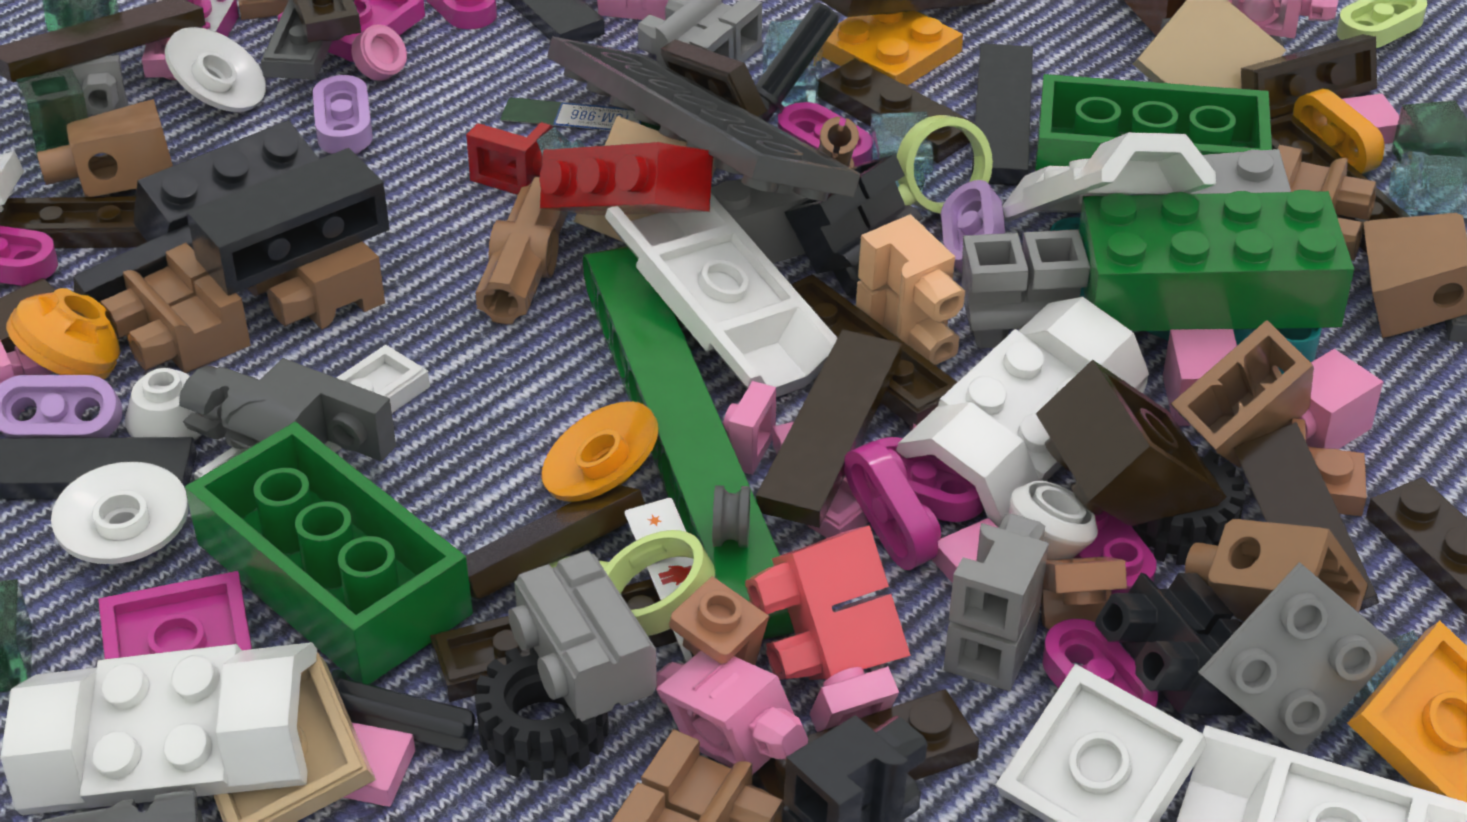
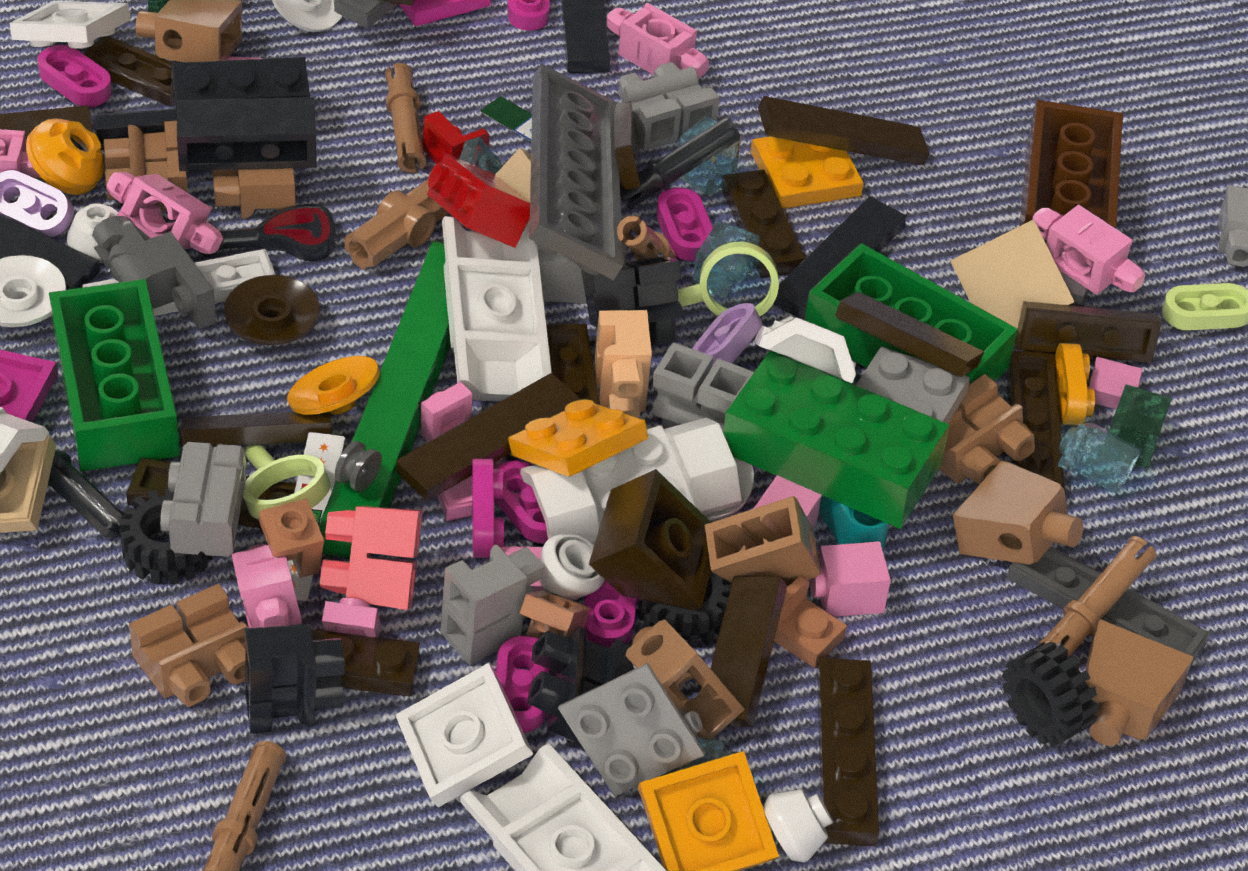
camera: 25 degrees right, 5 degrees up
lavender plate [313,75,373,155] -> none
bright pink tile [343,722,415,807] -> none
bright pink tile [351,25,407,81] -> none
none -> bright pink piece [106,172,223,254]
none -> black piece [198,204,336,261]
none -> dark brown dish [224,275,320,345]
none -> medium nougat pin [385,63,426,173]
none -> light orange plate [508,400,649,477]
none -> dark brown tile [835,292,984,377]

